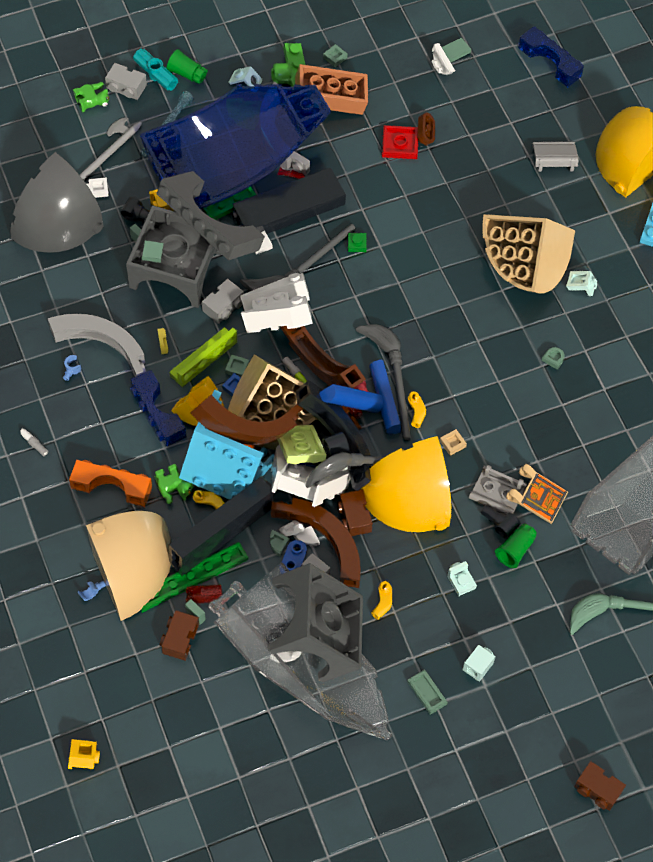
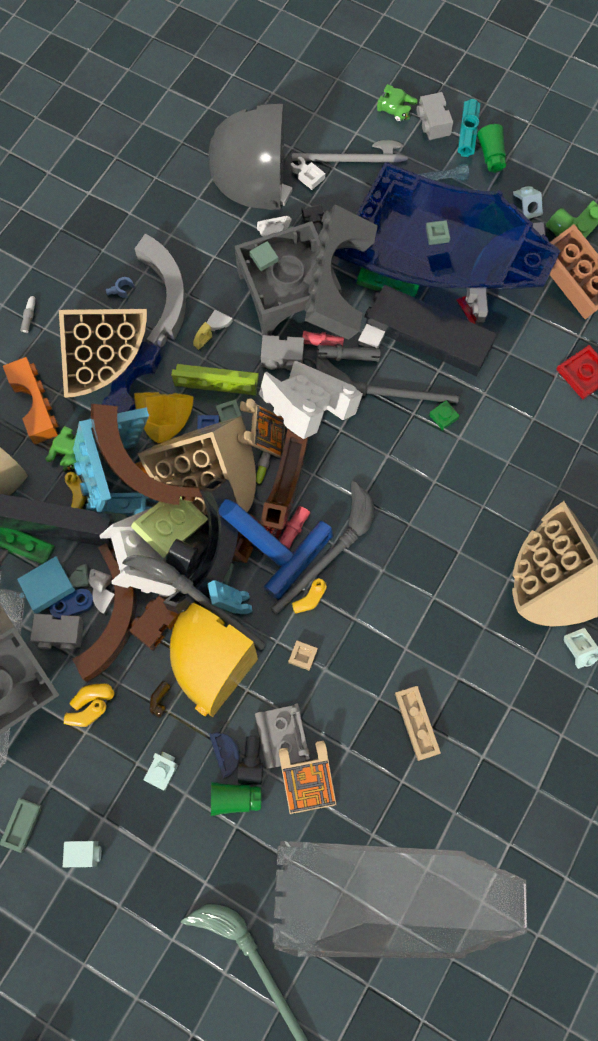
camera: 55 degrees right, 10 degrees up
sand green tile [542,347,564,370] -> none
none -> medium azure tile [17,556,75,614]
none -> tan brick [59,309,147,398]
none -> yellow arm [69,684,114,710]
none -> dark brown arm [149,681,171,717]
none -> white tile [206,310,233,331]
none -> medium azure hinge [208,580,253,614]
none -> dark blue tile [209,732,240,779]
none -> flag [237,399,285,458]
none -> white tile [257,216,291,237]
none -> coral pin [302,331,344,346]
none -> dark grey pin [317,344,380,362]
none -> tan plate [395,686,441,761]
none -> sand green tile [426,220,450,245]

